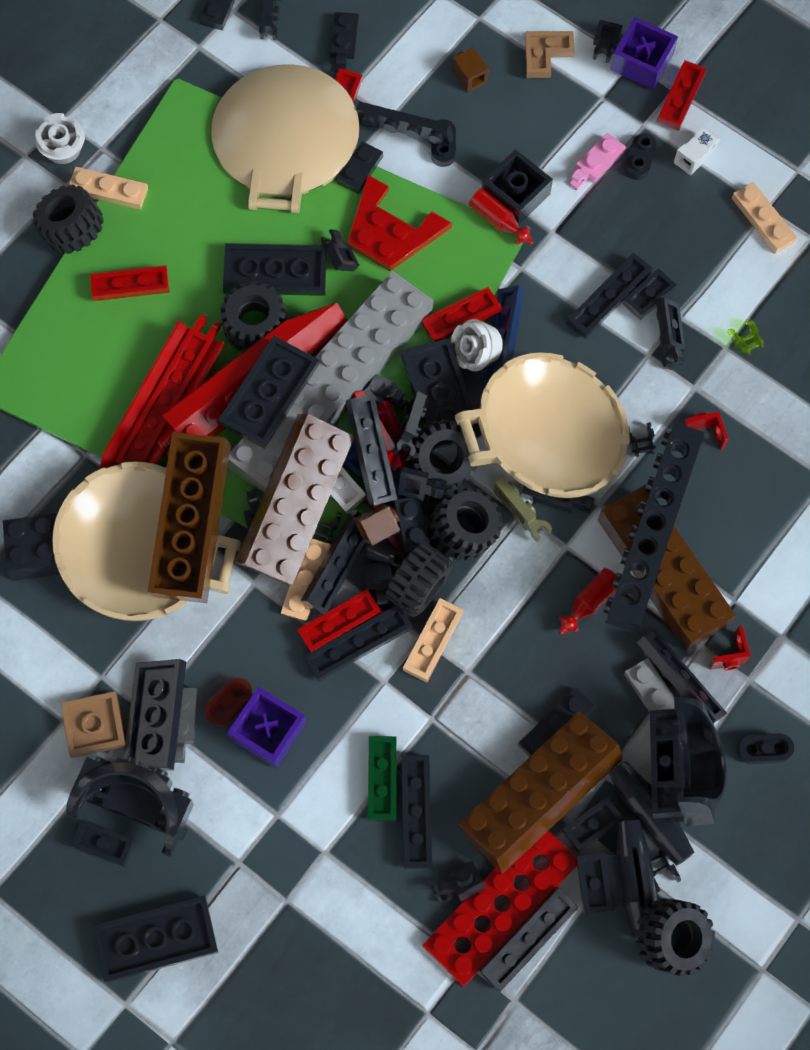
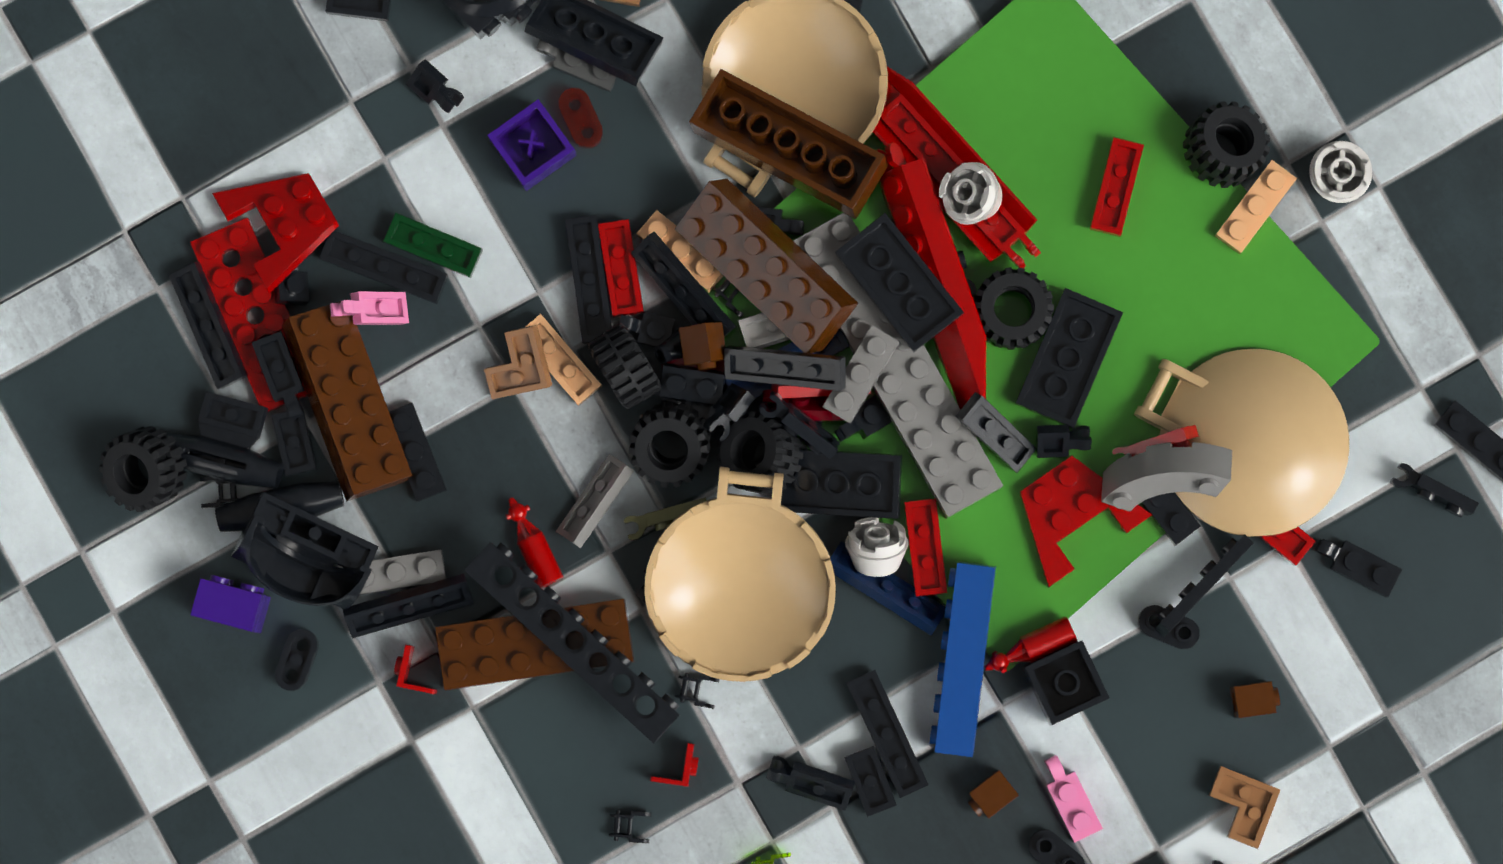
camera: 120 degrees right, 15 degrees up
none -> dark purple brick [190,575,271,633]
none -> red wing [212,173,339,294]
none -> black plate [252,331,305,420]
none -> bright pink plate [330,291,409,325]
none -> black plate [406,59,464,113]
none -> medium nougat plate [484,325,552,399]
none -> light grey plate [556,454,634,548]
none -> black piece [609,810,652,843]
none -> light grey plate [823,325,900,424]
none -> blue brick [930,562,996,757]
none -> white cone [939,162,1002,225]
none -> black plate [955,392,1037,473]
none -> reddish brown brick [968,770,1019,819]
none -> light grey brick [1101,442,1232,512]
none -> red plate [1112,425,1199,456]

